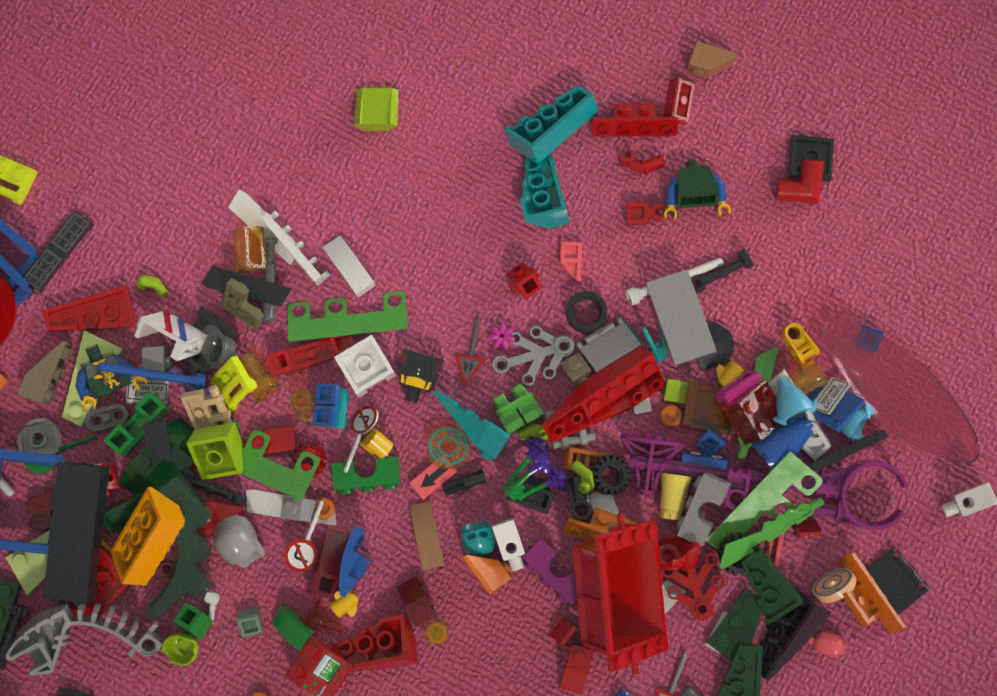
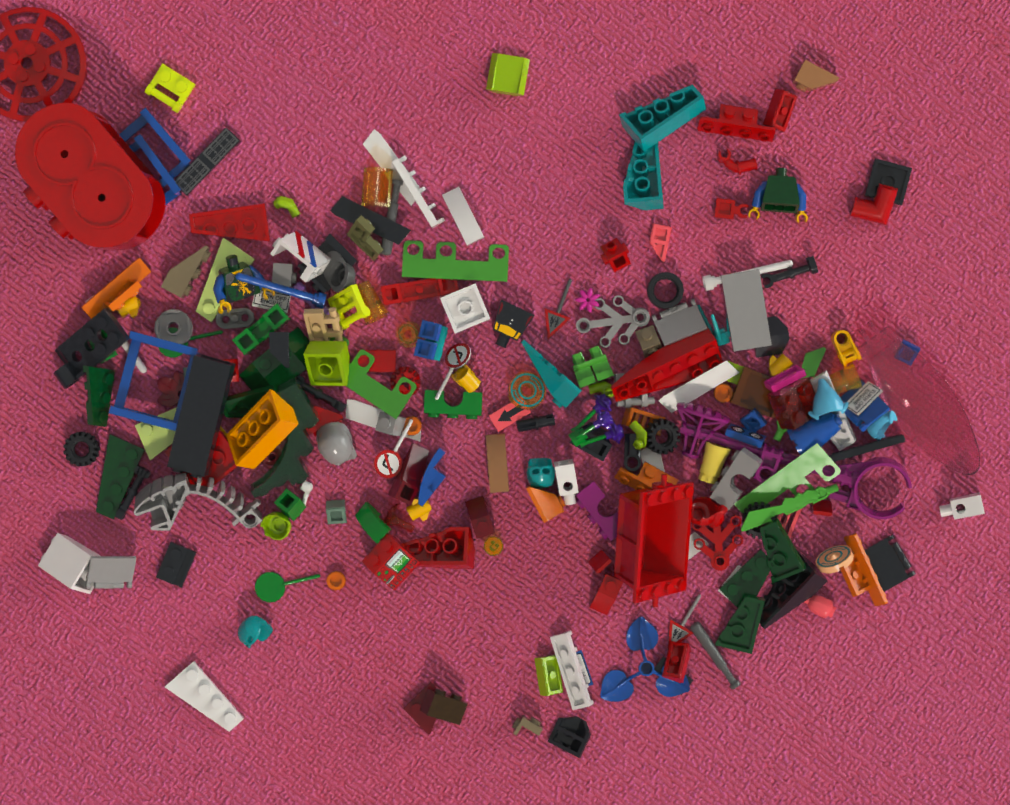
camera: 10 degrees right, 10 degrees up
none -> white sticker [659,360,739,413]

